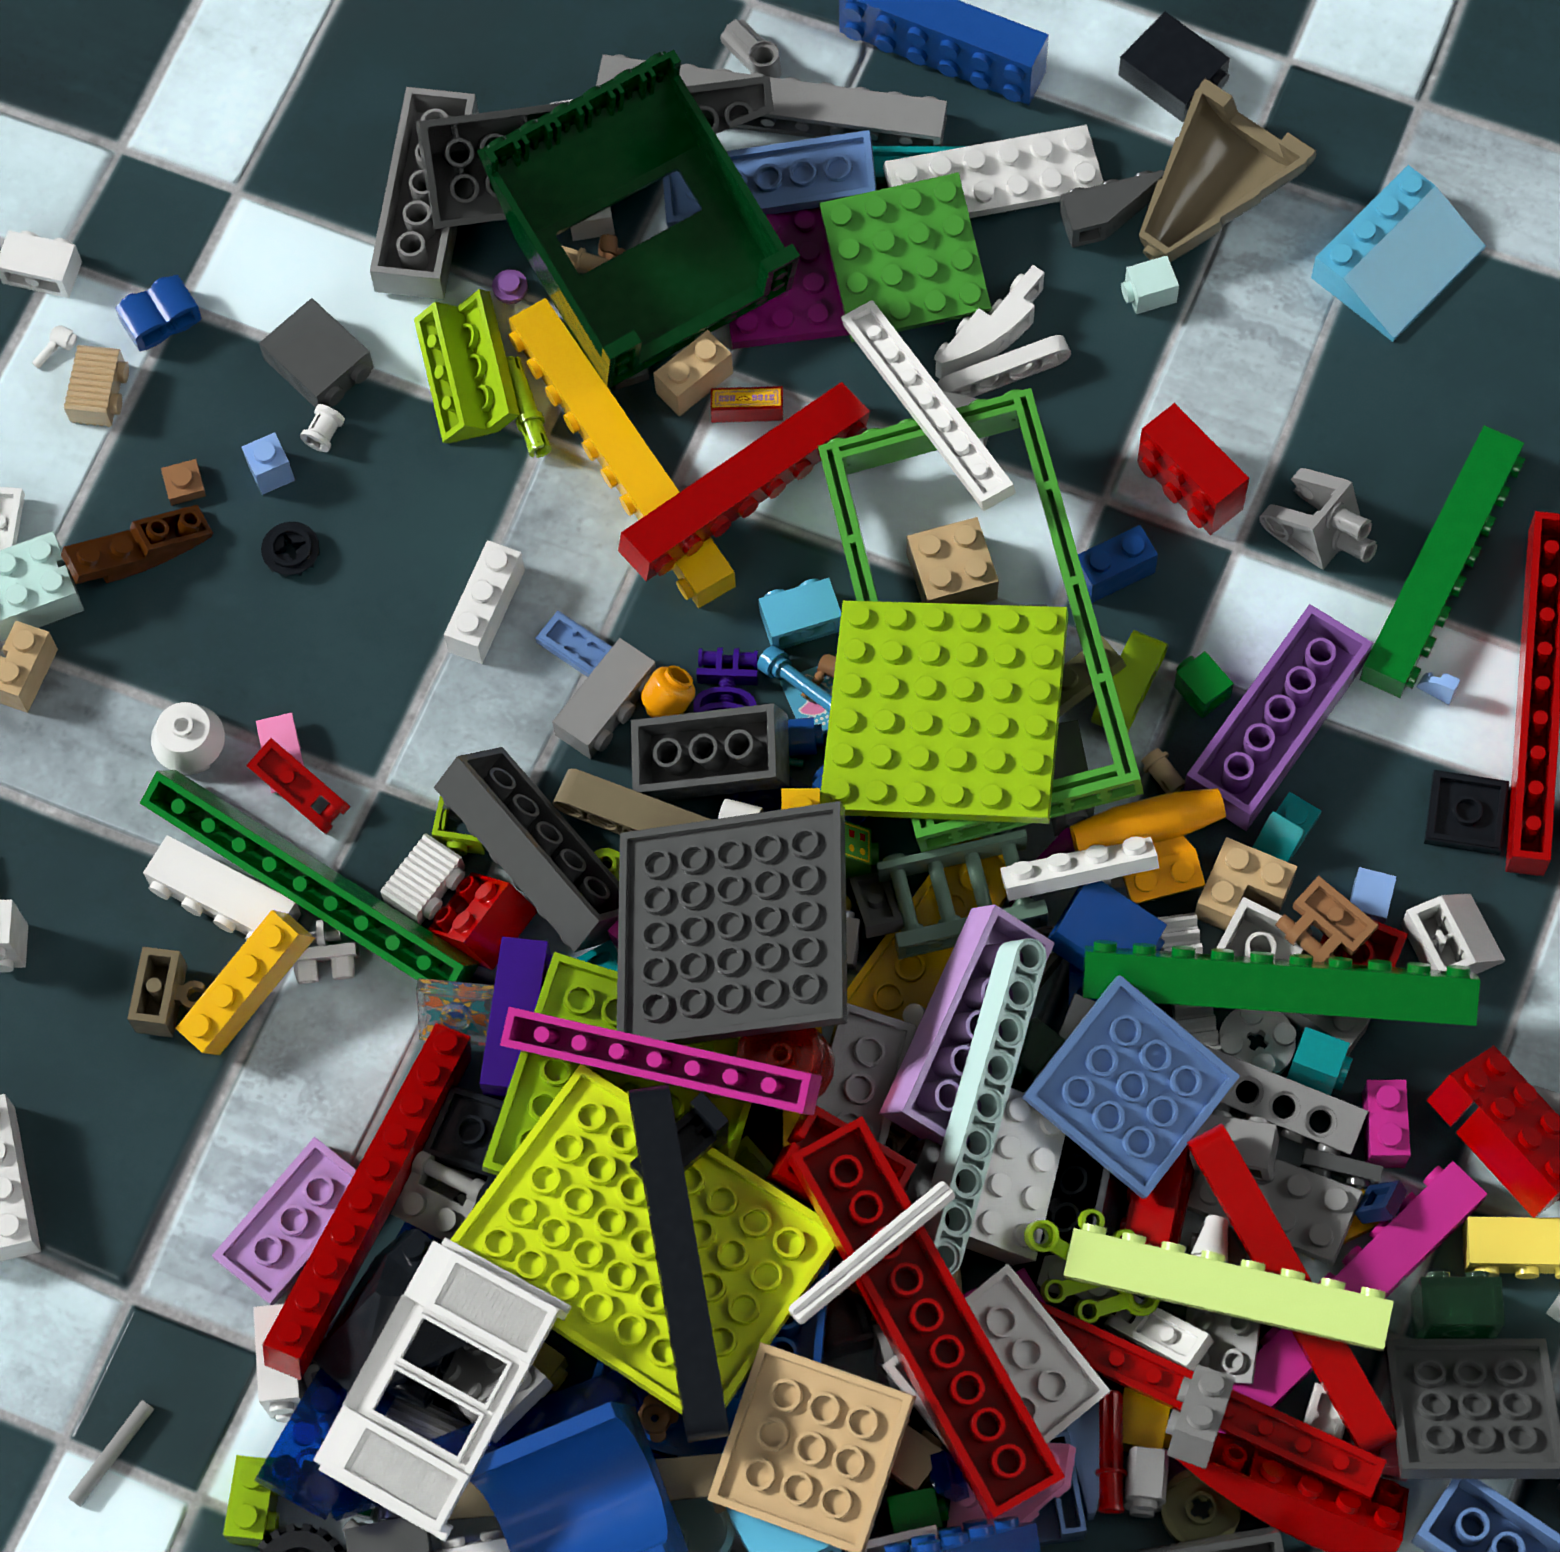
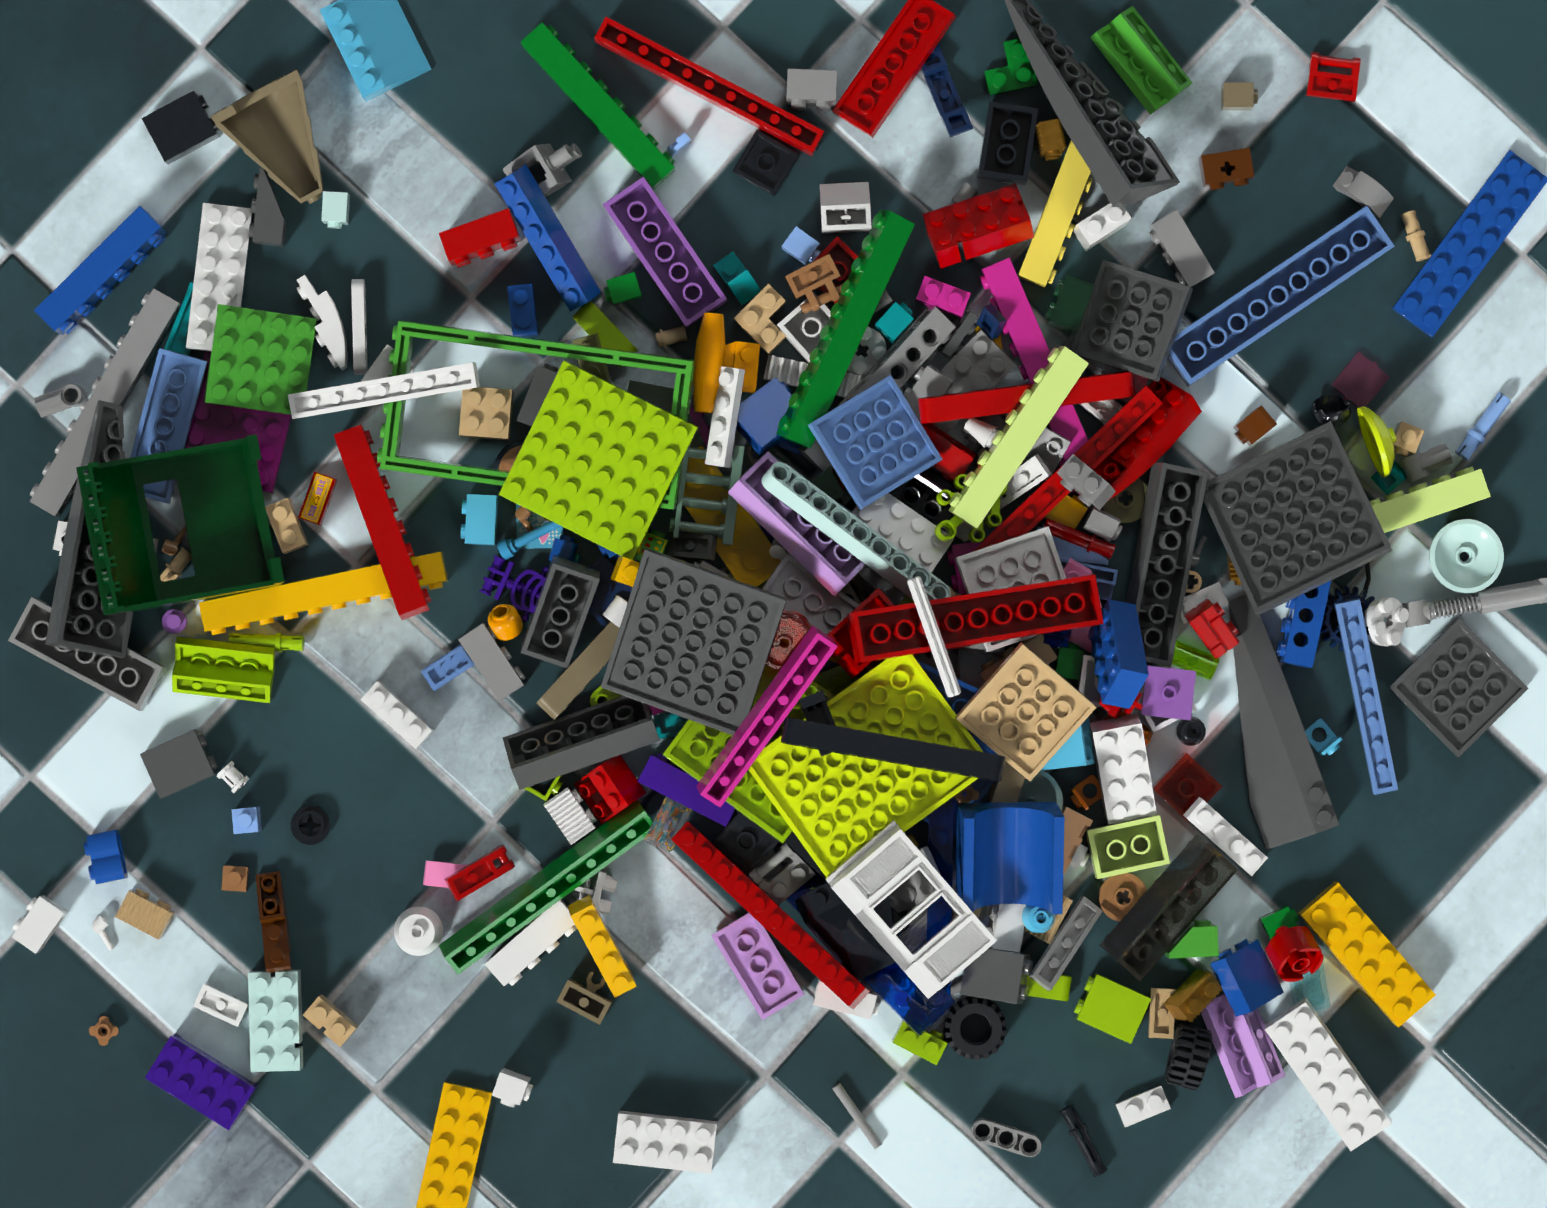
camera: 70 degrees left, 20 degrees up
none -> blue brick [494,164,601,311]

